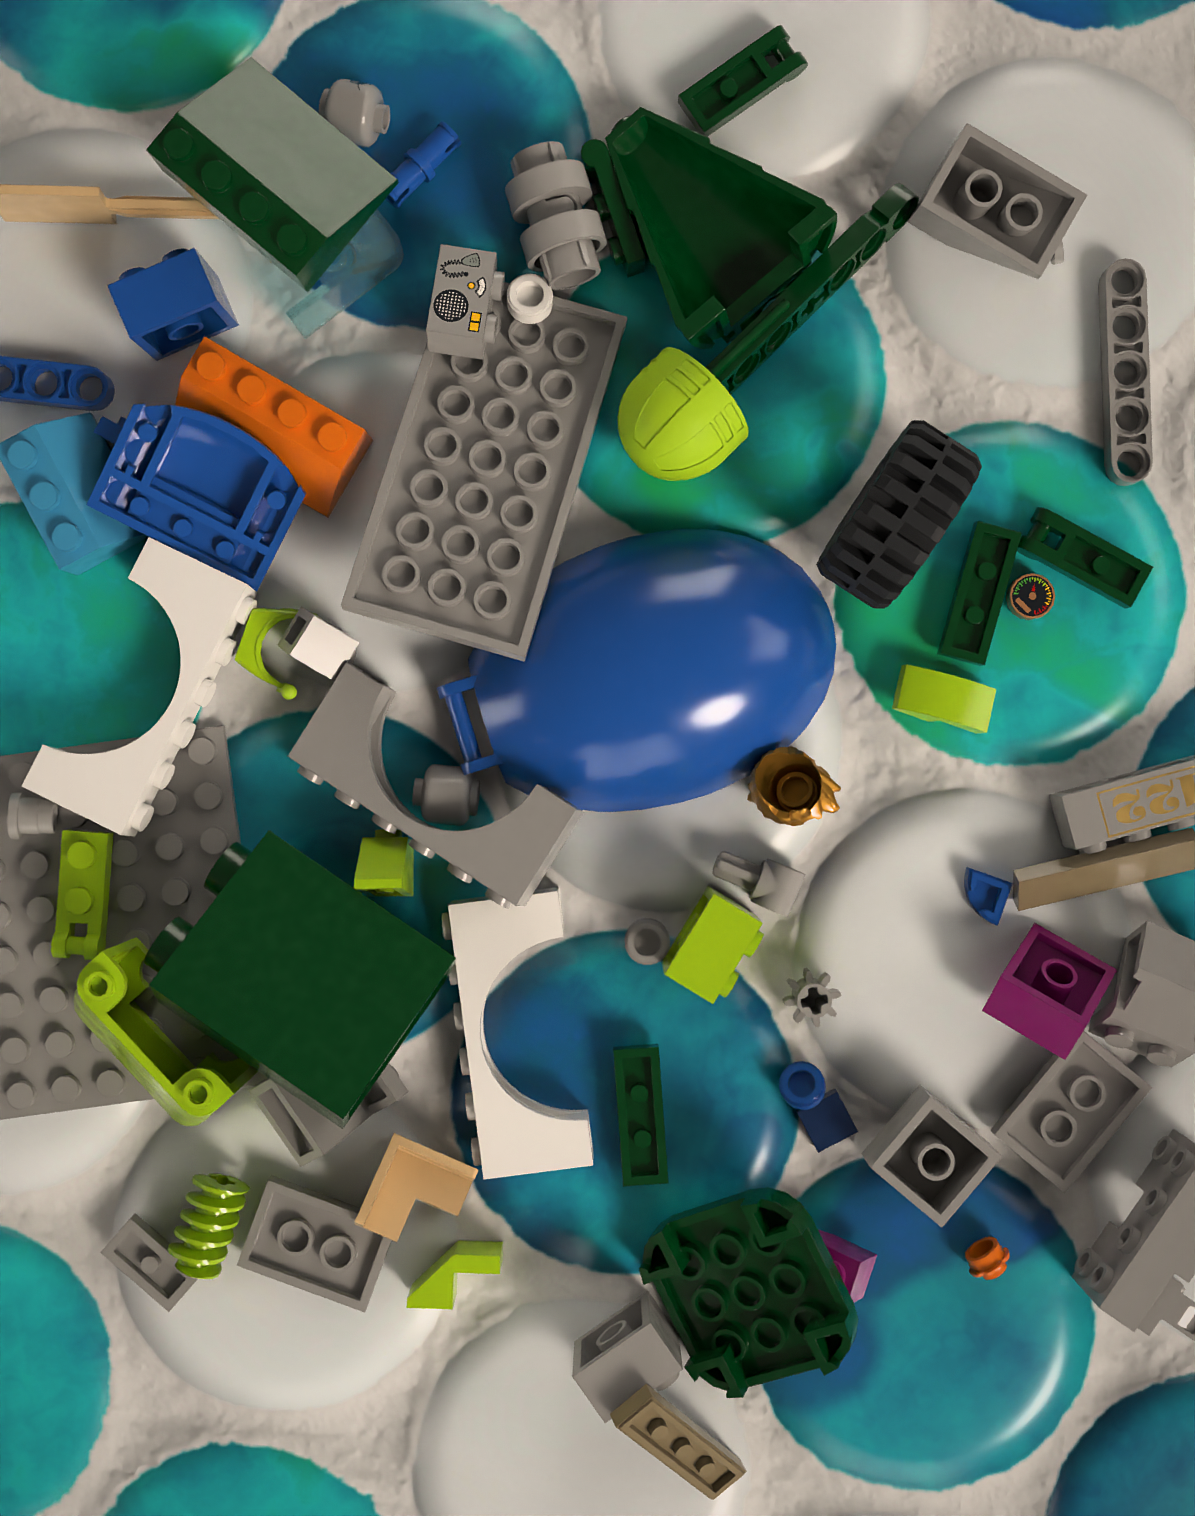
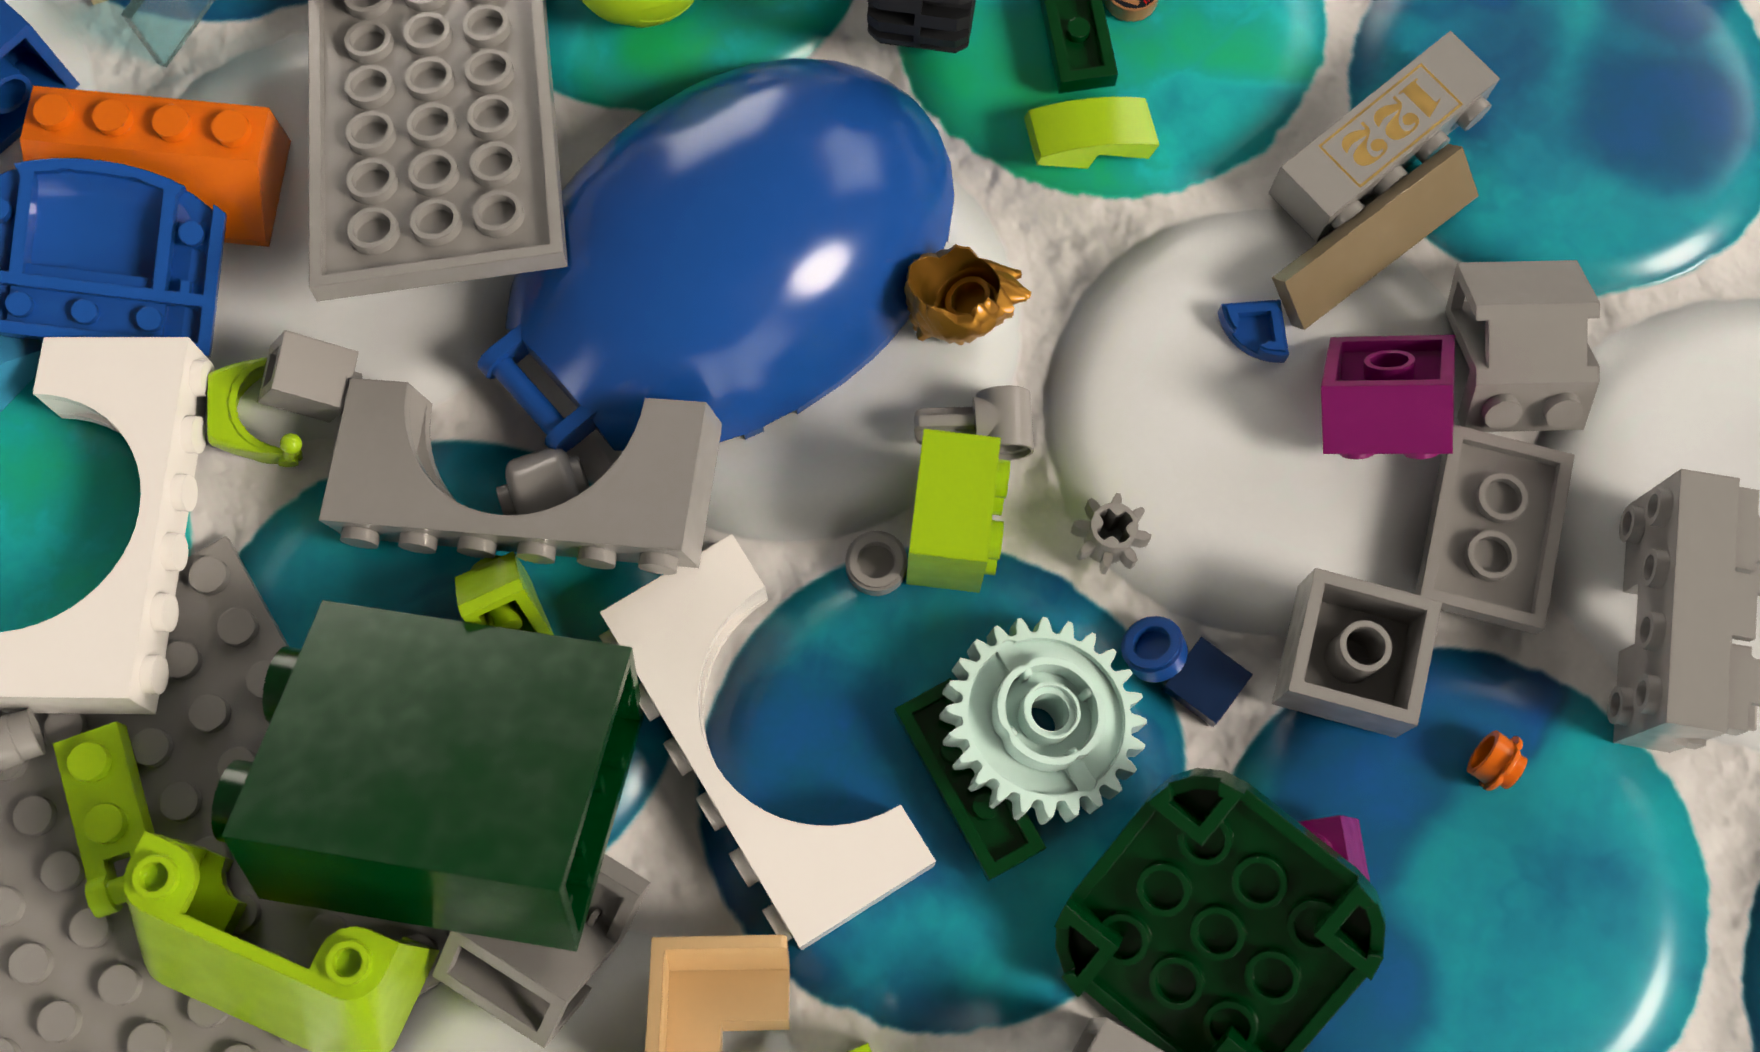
camera: 30 degrees left, 15 degrees down
none -> light aqua gear [939,617,1147,824]

